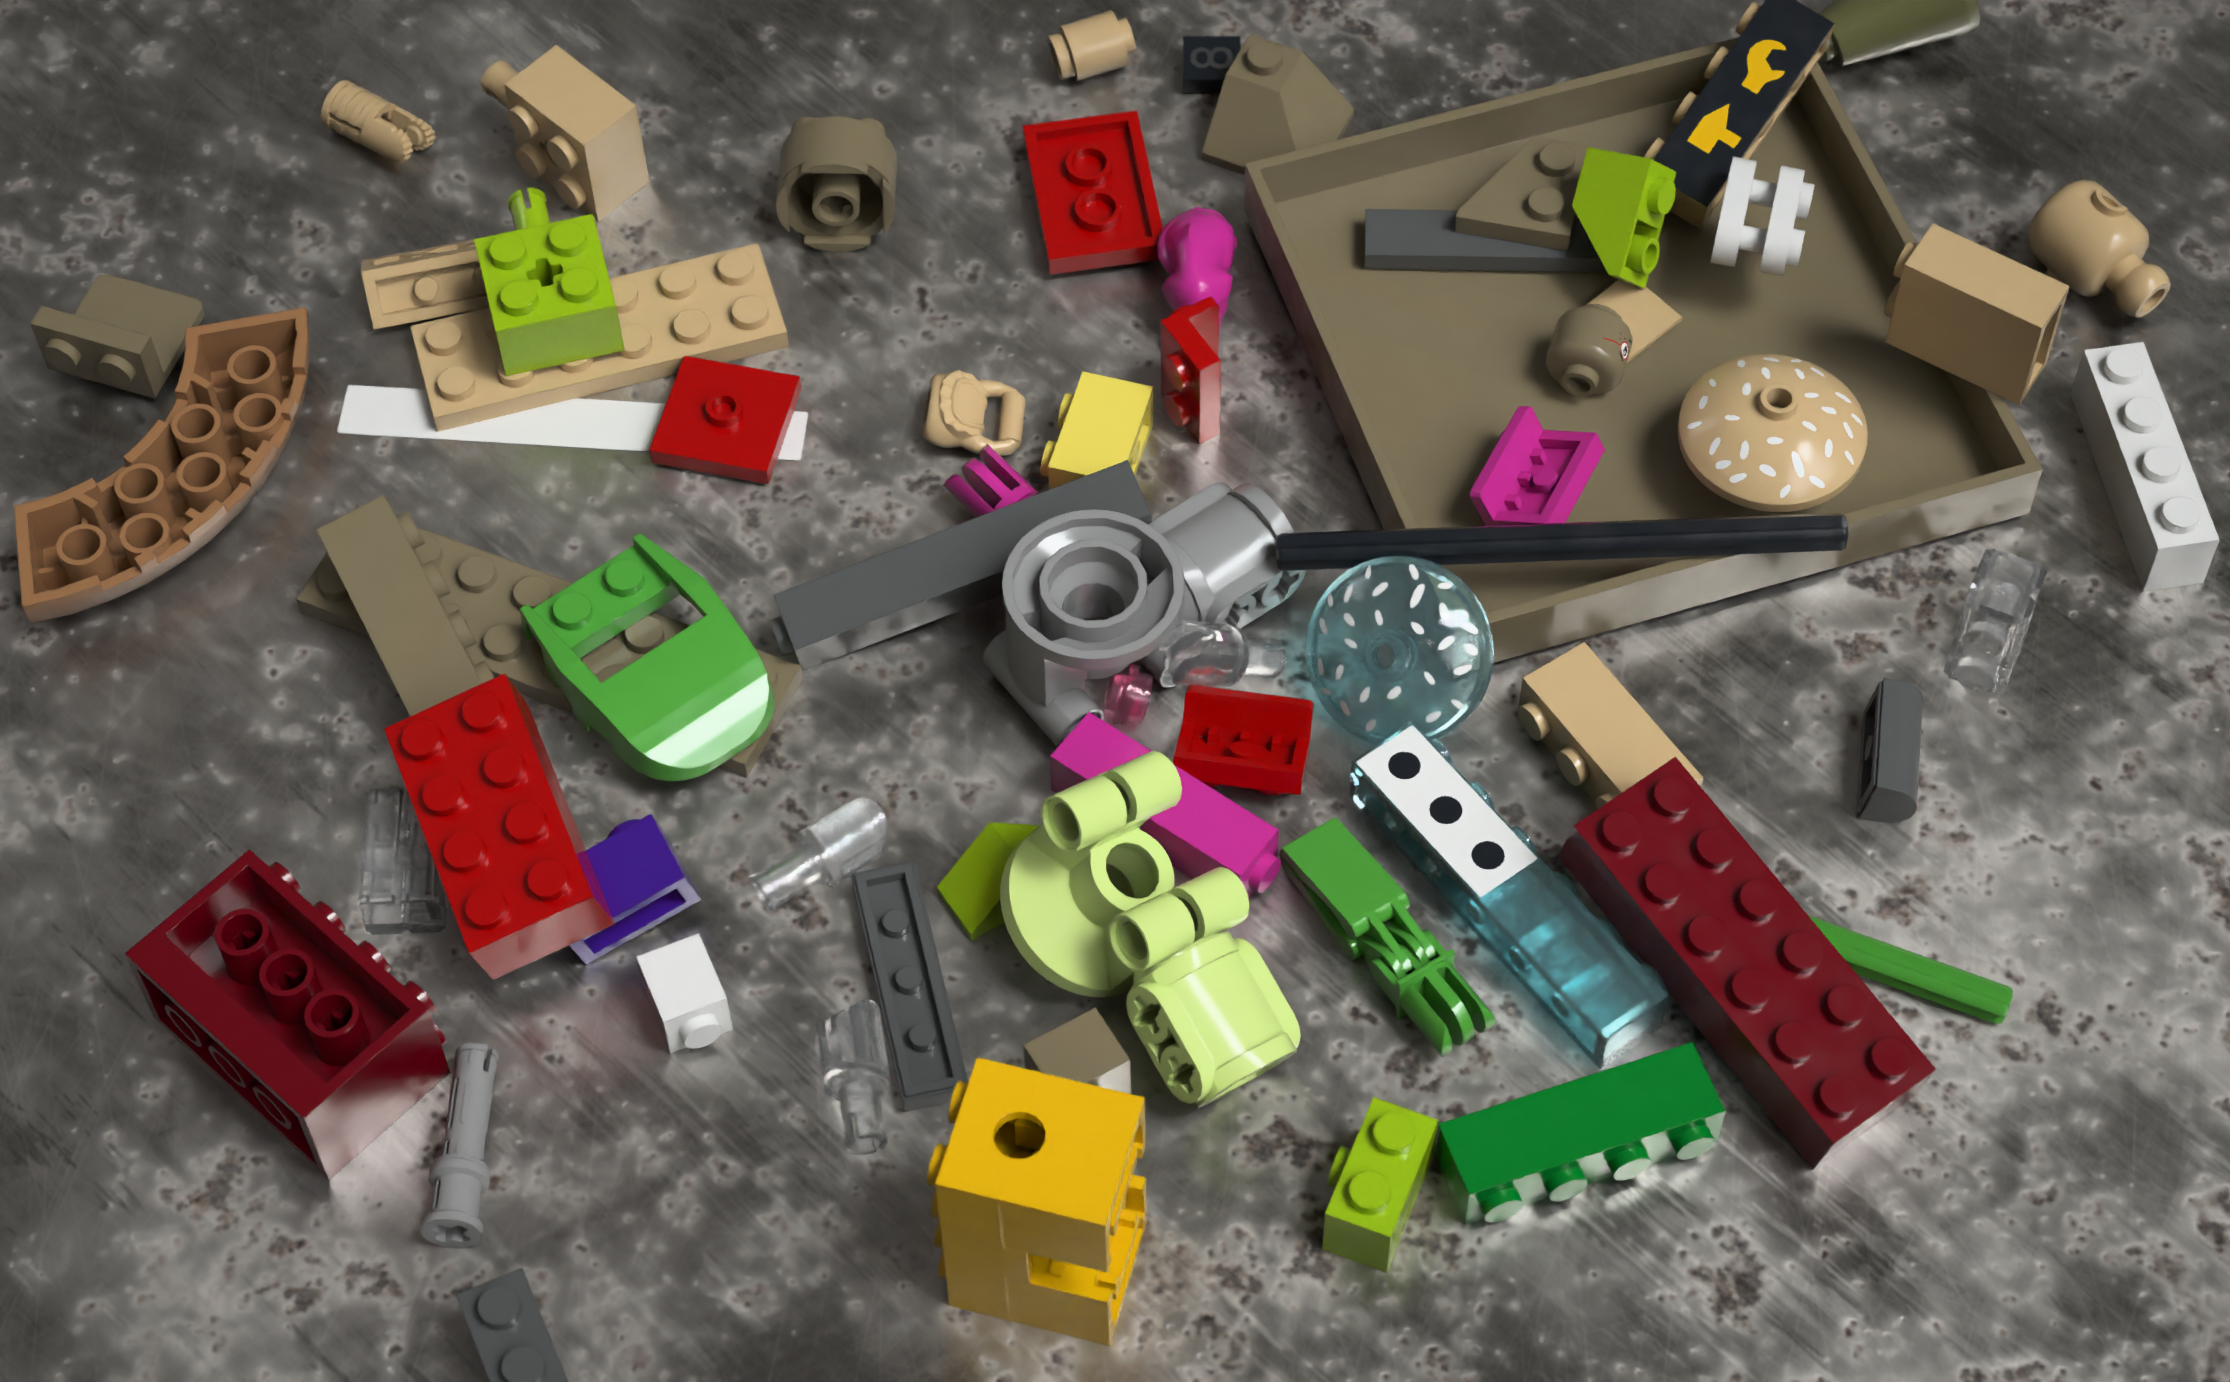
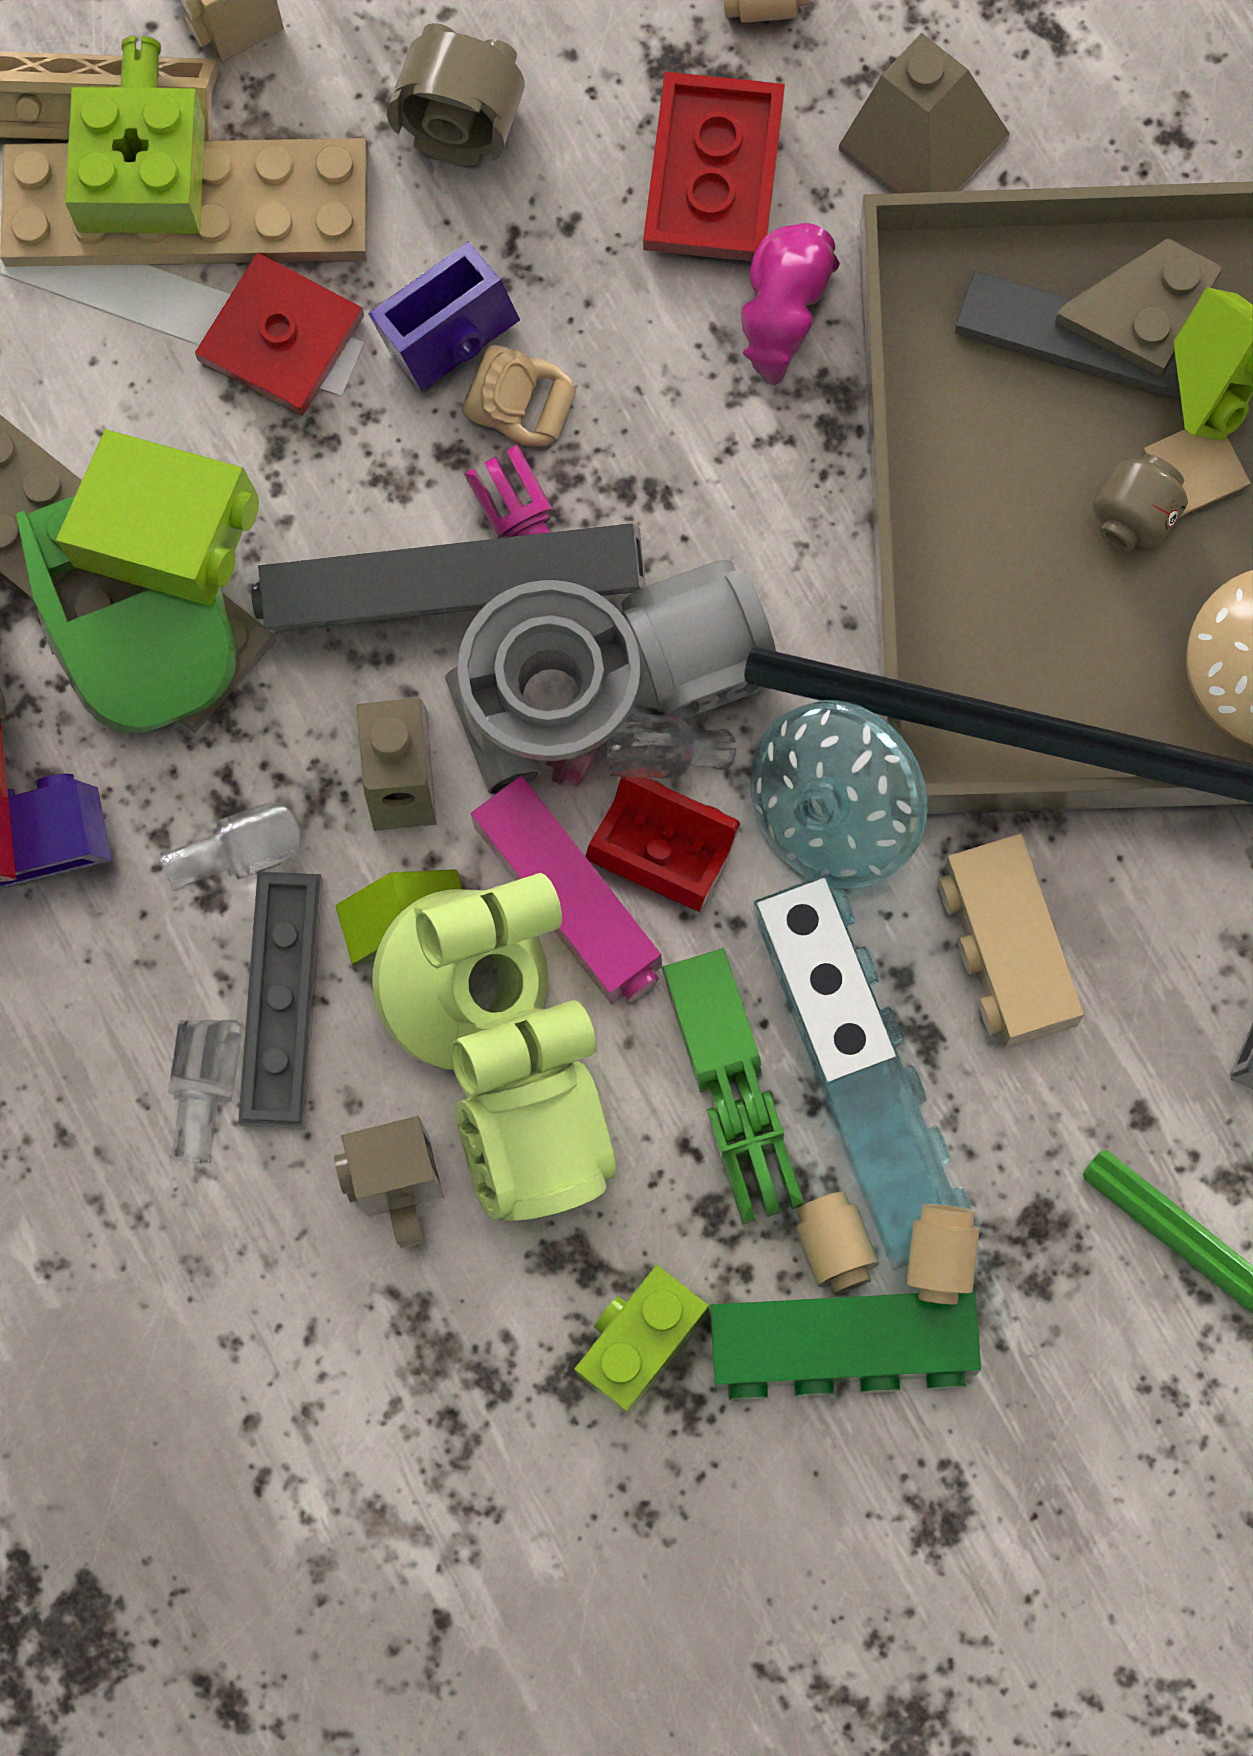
camera: 20 degrees right, 20 degrees up
white brick [636,933,733,1054] -> none
yellow piece [927,1057,1147,1346] -> none
light yellow brick [1040,371,1154,490] -> none
red bracket [1160,297,1221,445] -> none
black tile [1183,36,1240,93] -> none
dark pink bracket [1470,406,1605,526] -> none
dark red brick [1558,756,1936,1170] -> none
none -> lime brick [56,429,259,606]
none -> dark tan torso [357,698,437,831]
none -> dark purple brick [368,241,520,392]
none -> tan brick [796,1192,879,1294]
none -> tan brick [906,1204,980,1304]

